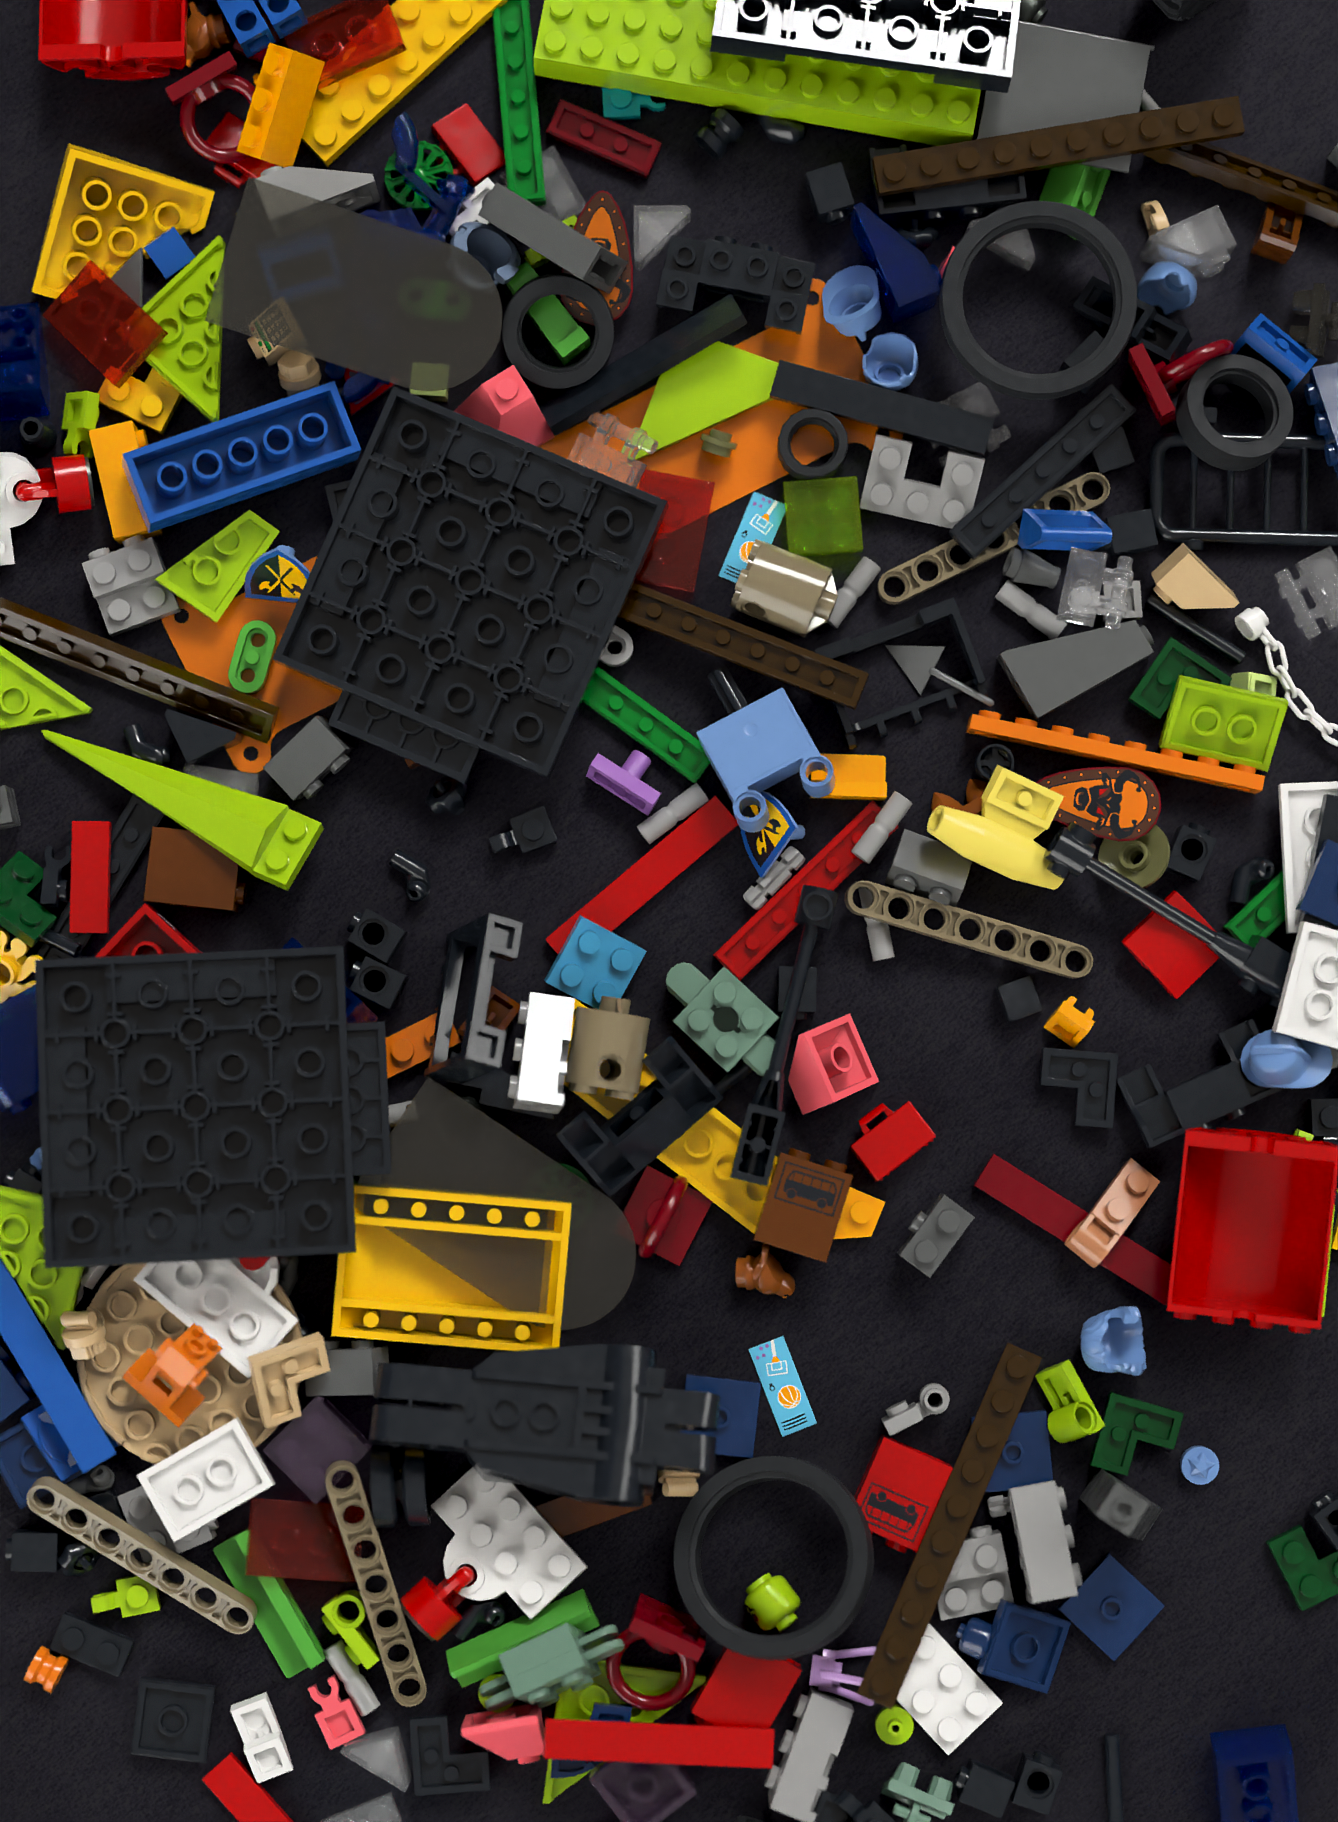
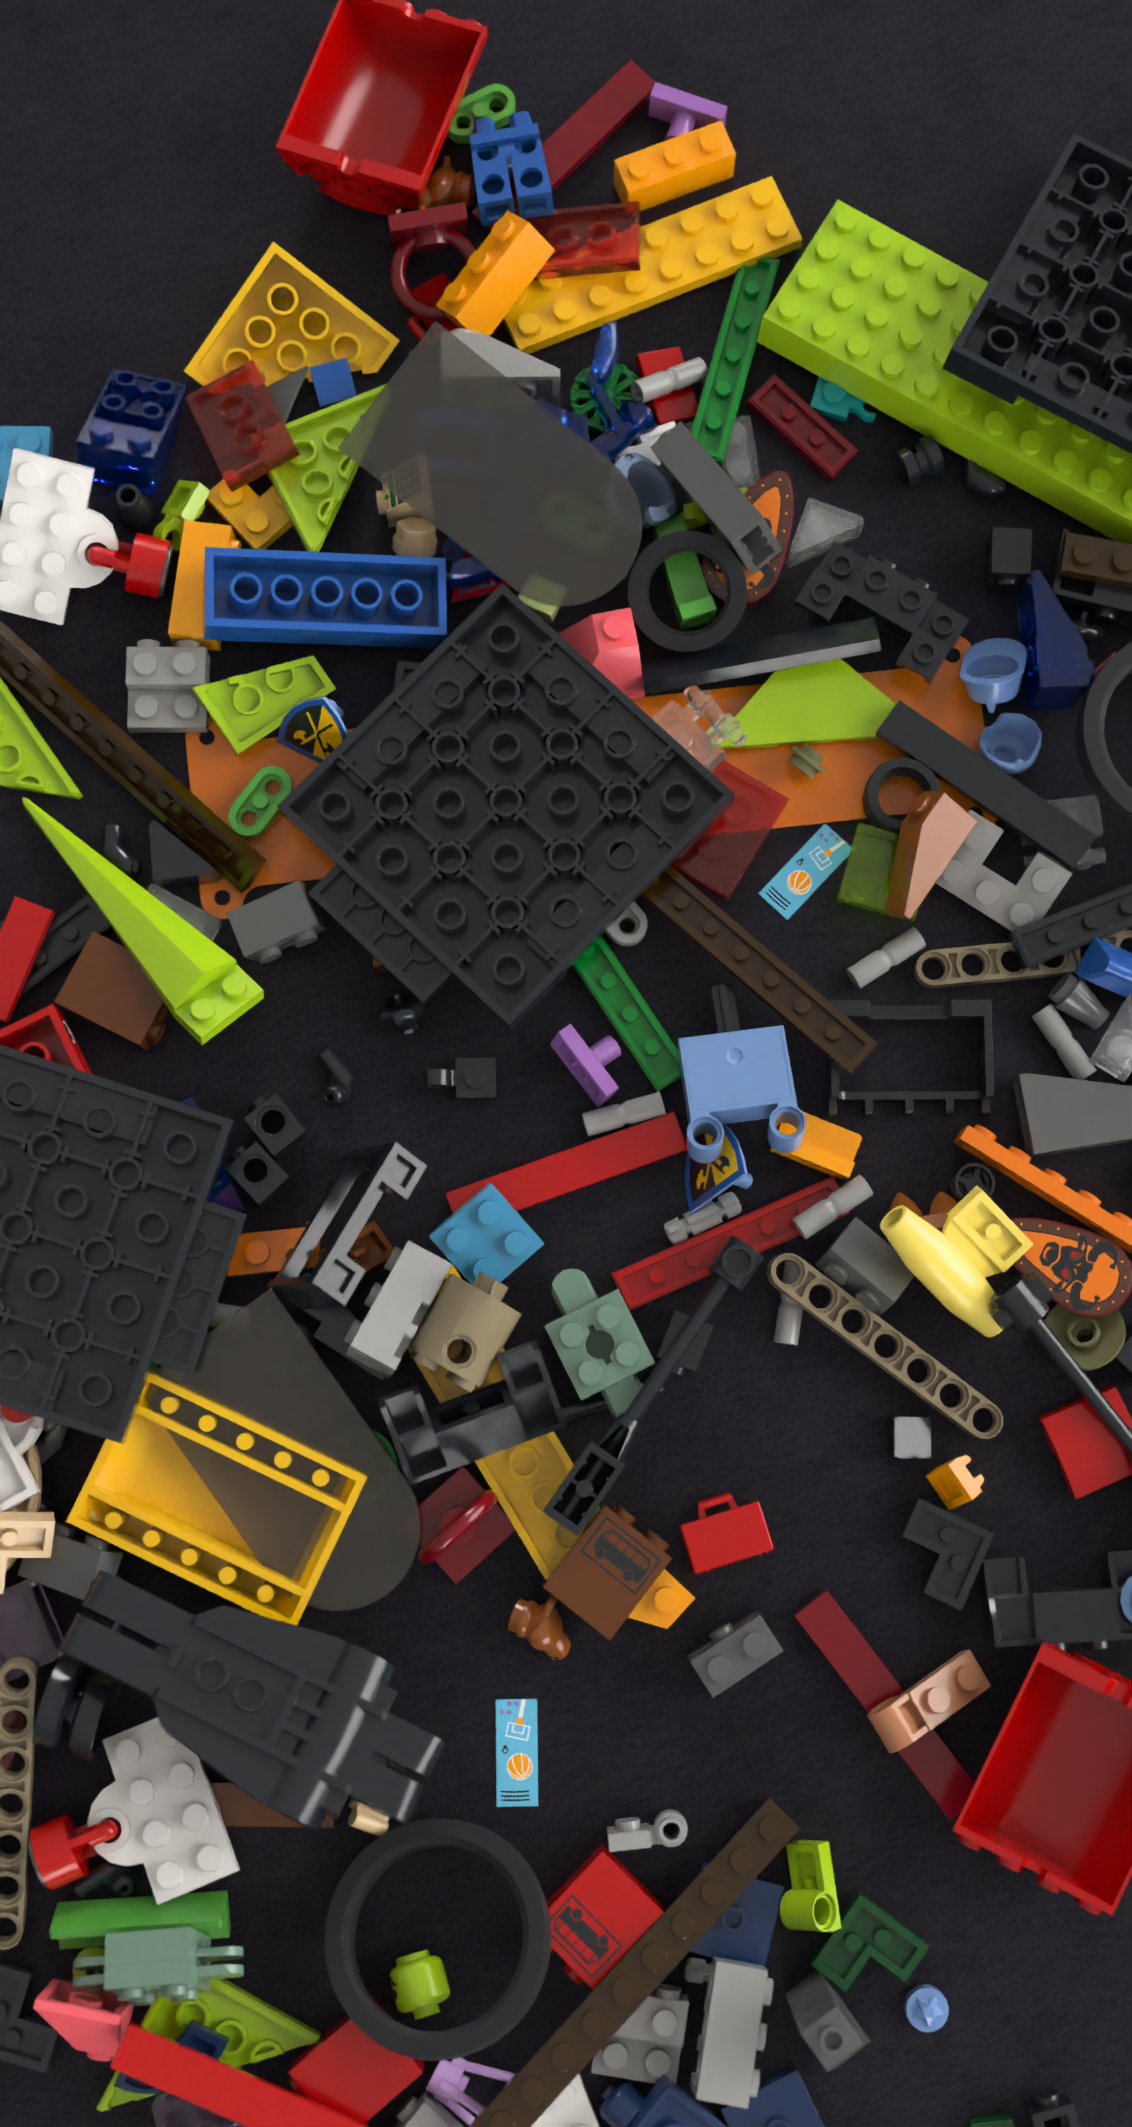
camera: 20 degrees right, 5 degrees down
dark red tile [605,1593,707,1711] -> none
dark blue plate [680,1374,761,1458] -> none
dark tan cylinder [730,539,838,638] -> none
coral slope [788,1013,879,1115] -> none
dark grey piece [885,645,994,706] -> none
medium blue hair [1080,1306,1147,1376] -> none
none -> light grey piece [631,357,708,404]
none -> slope [884,791,977,919]

